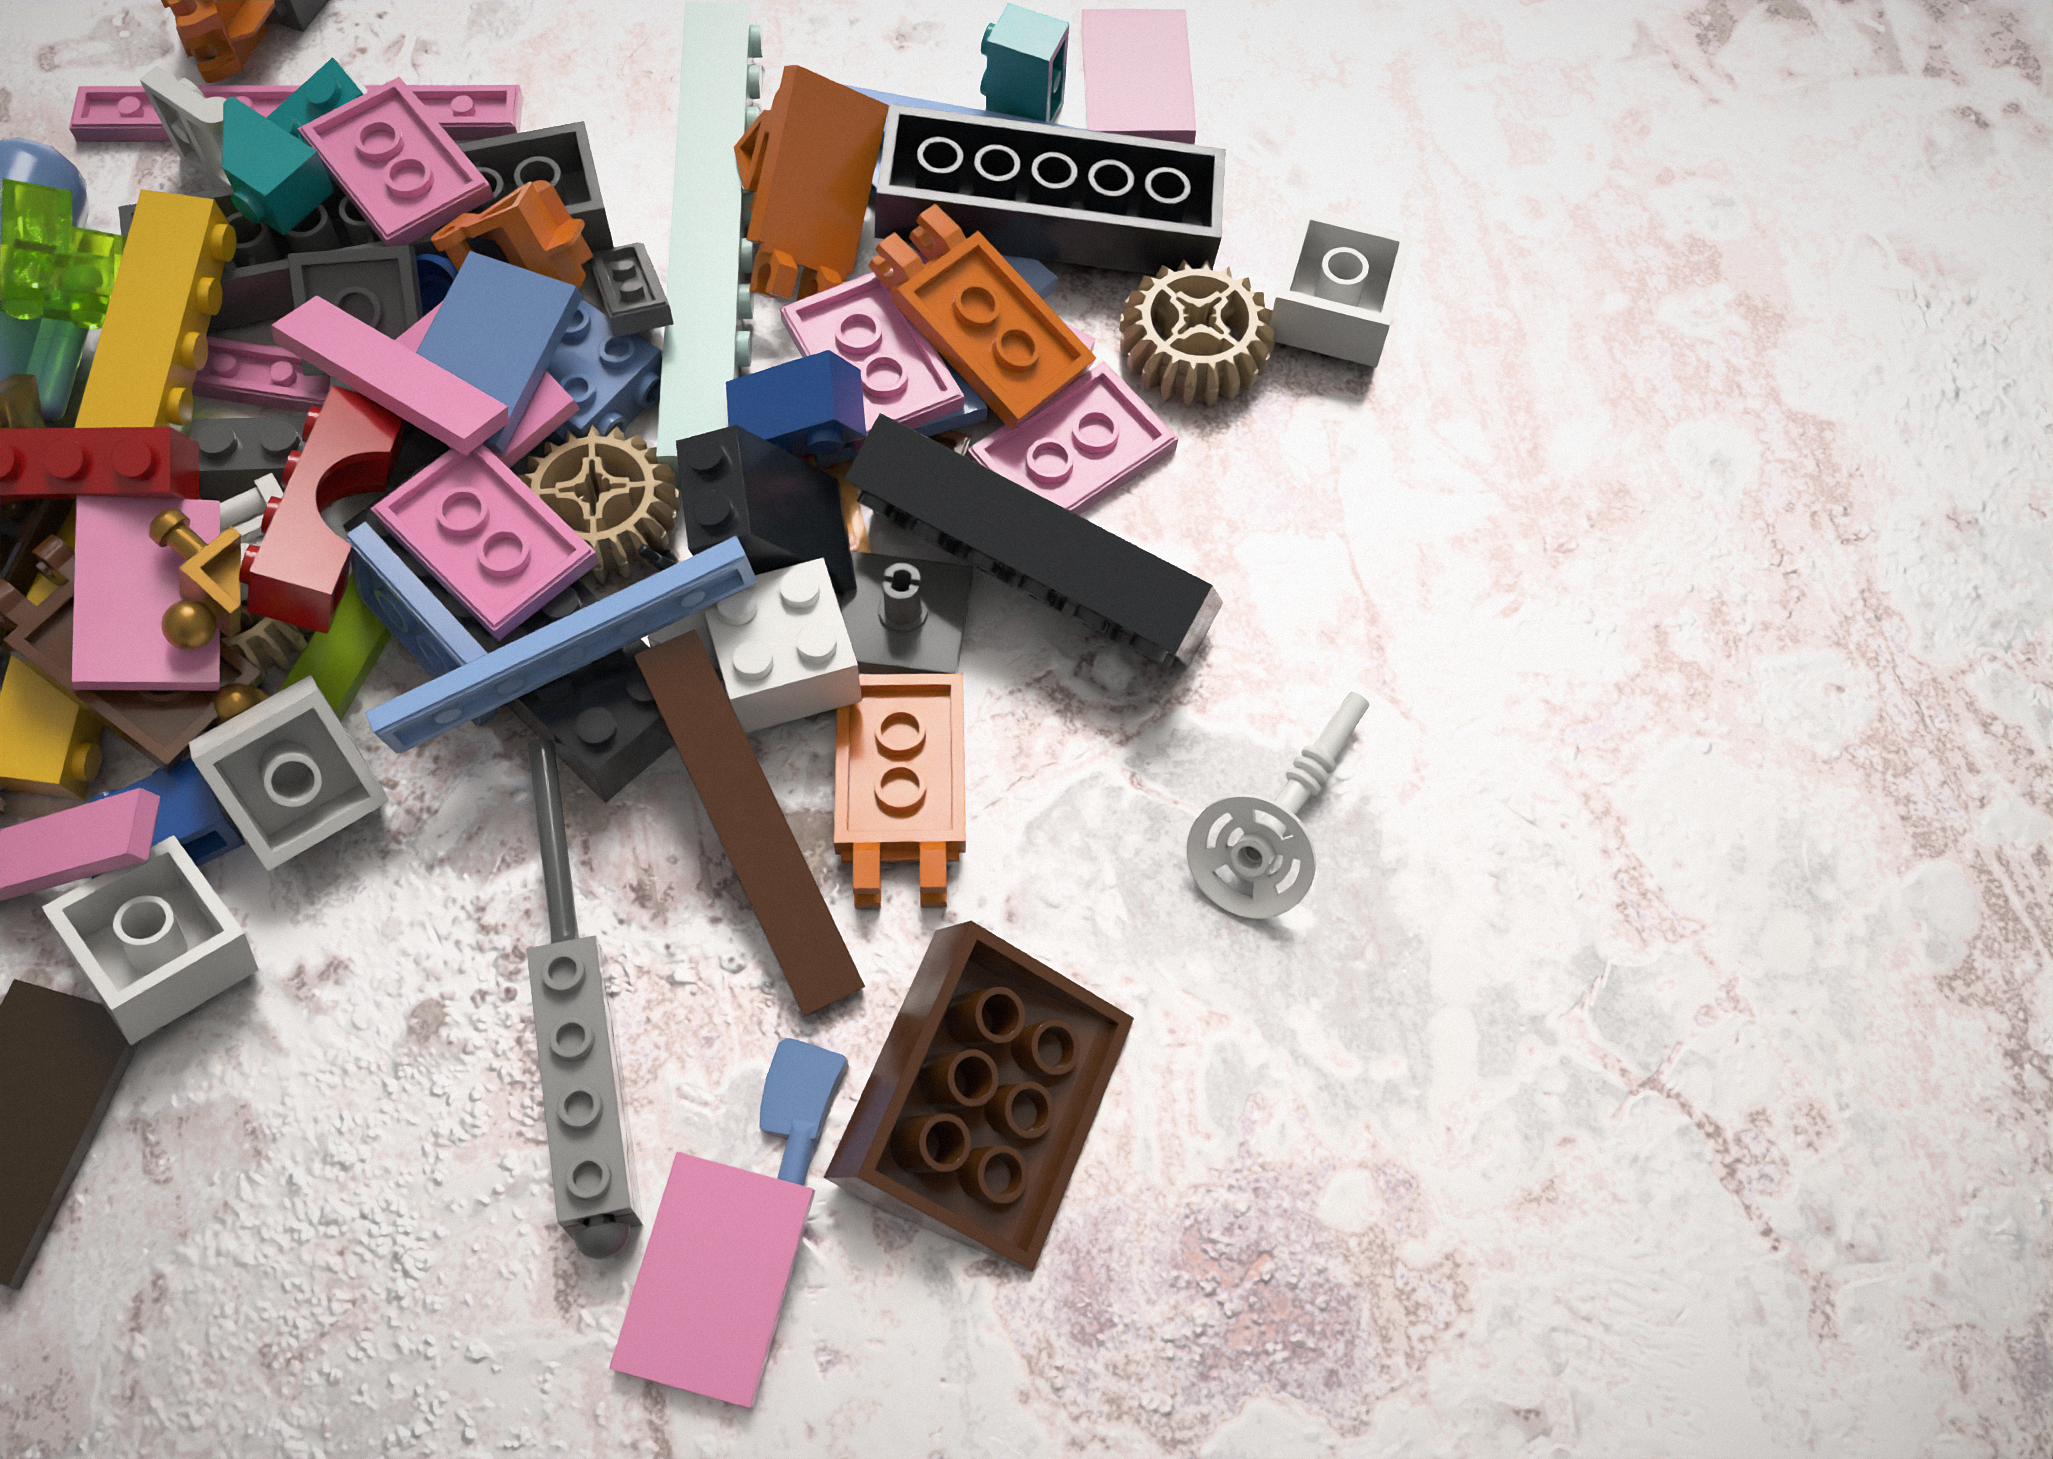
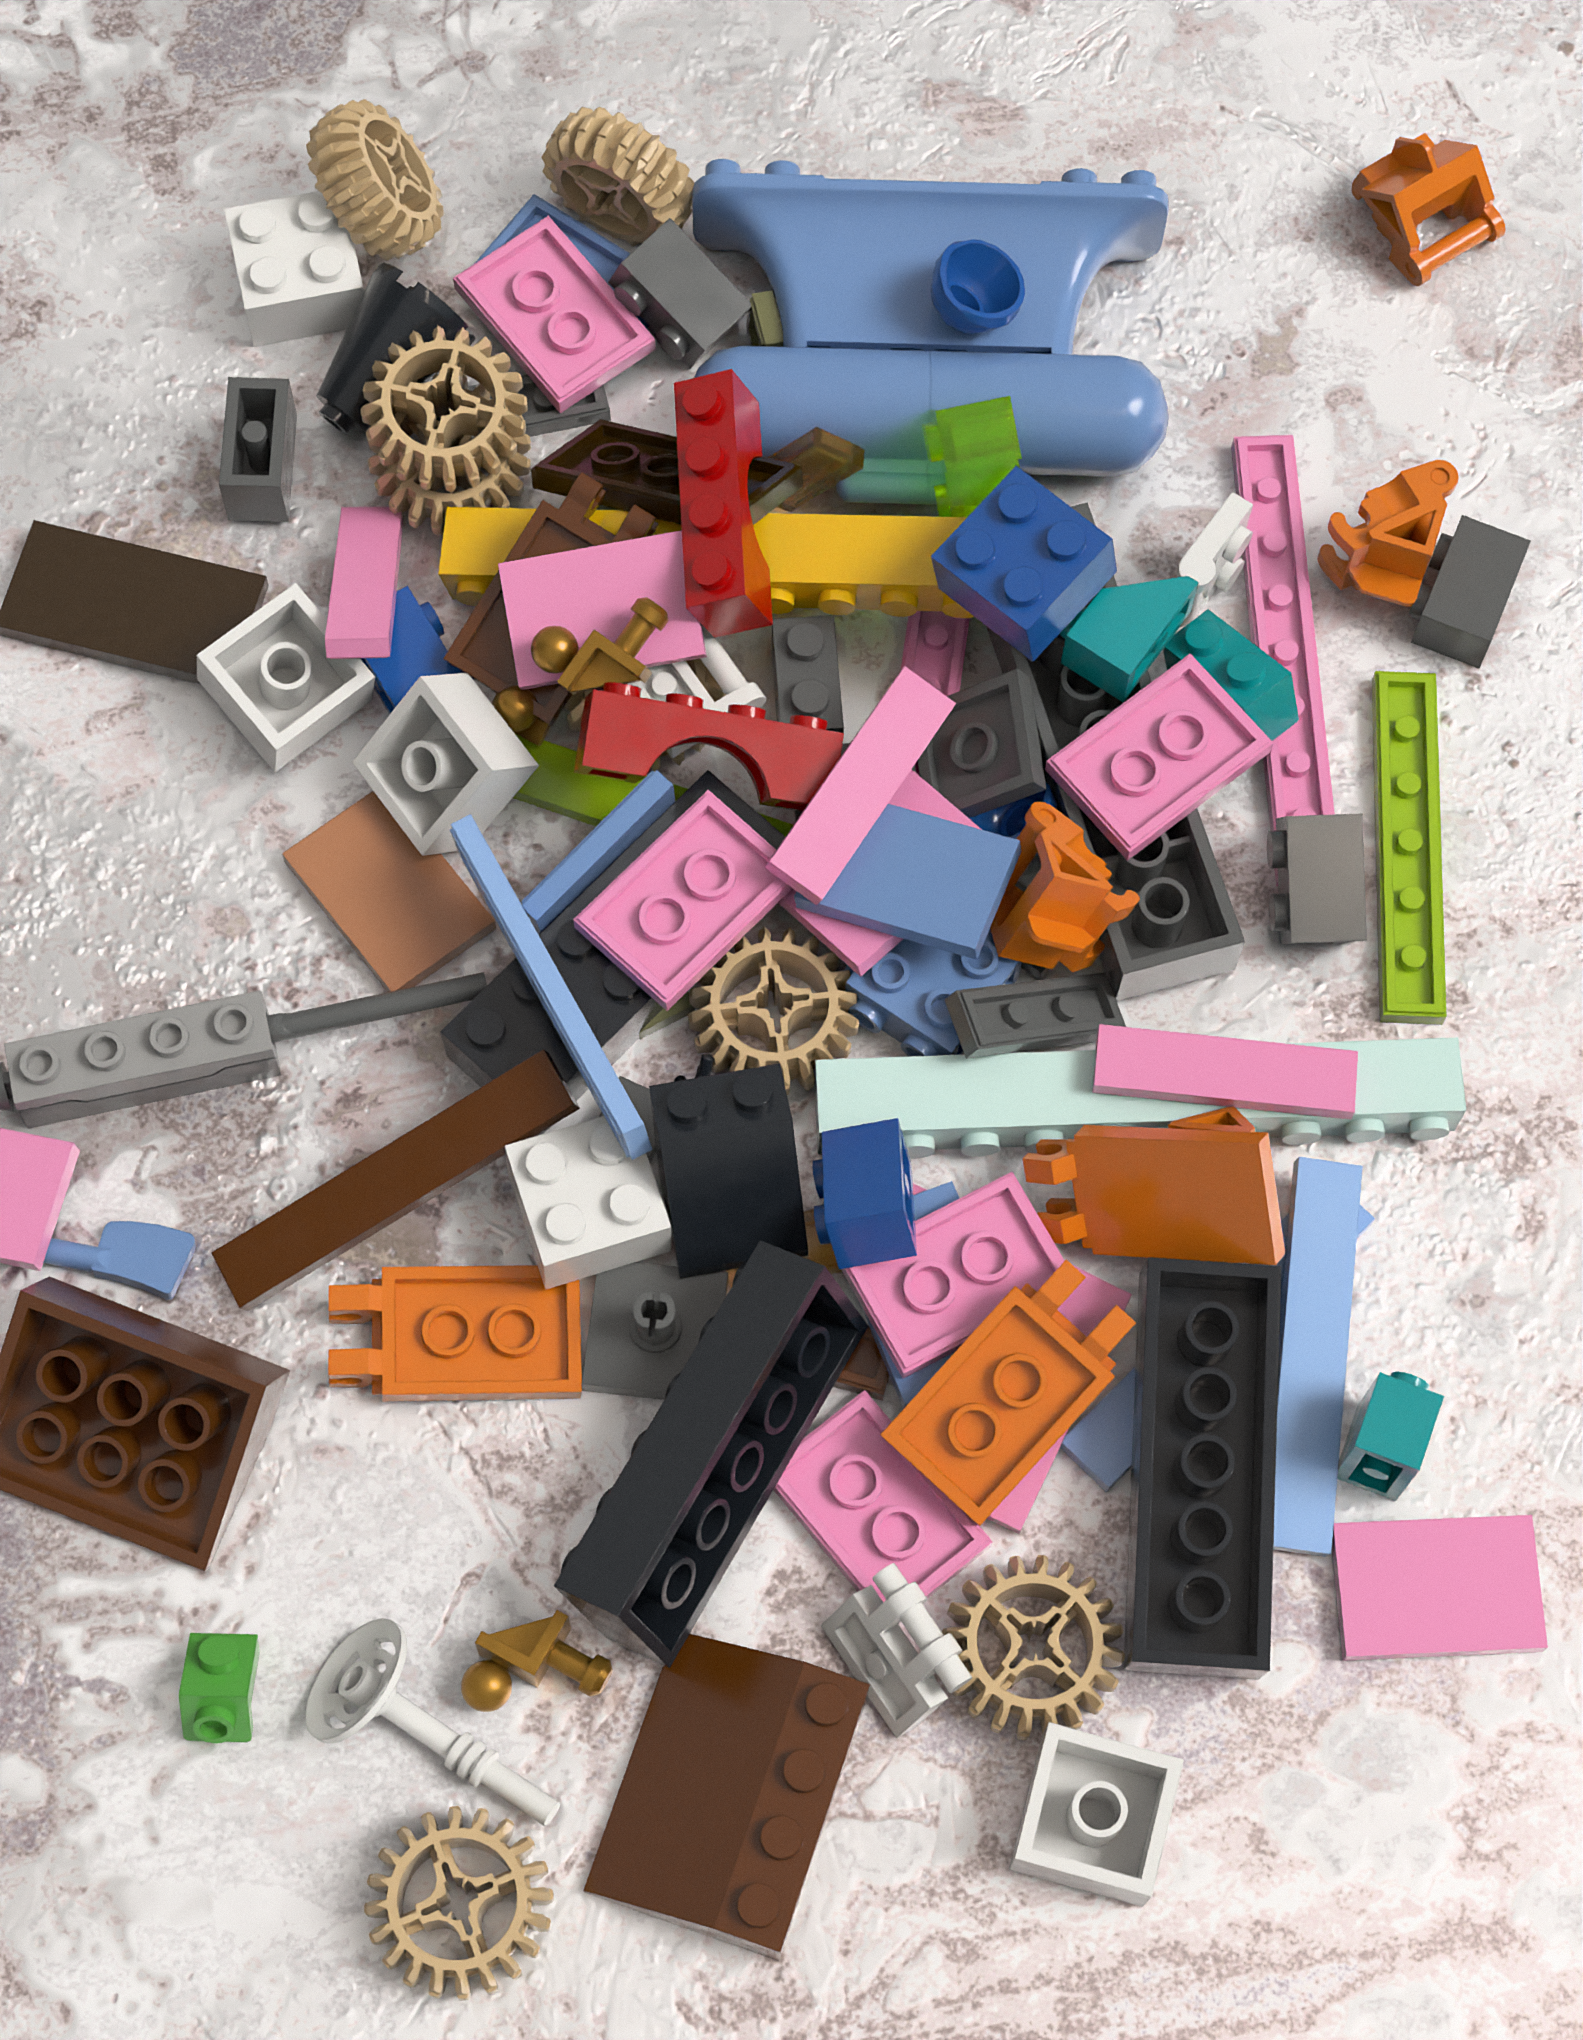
camera: 90 degrees right, 5 degrees up
none -> bright green bracket [178,1633,260,1743]
none -> nougat tile [282,791,497,992]
none -> tan gear [364,1806,554,2001]
none -> pearl gold piece [461,1610,613,1712]
none -> reddish brown slope [583,1634,870,1961]
none -> white plate [821,1563,972,1739]
none -> blue brick [931,466,1117,662]
none -> bright pink tile [1092,1024,1358,1120]
none -> brick [1267,813,1367,944]
none -> lime tile [1372,671,1447,1025]

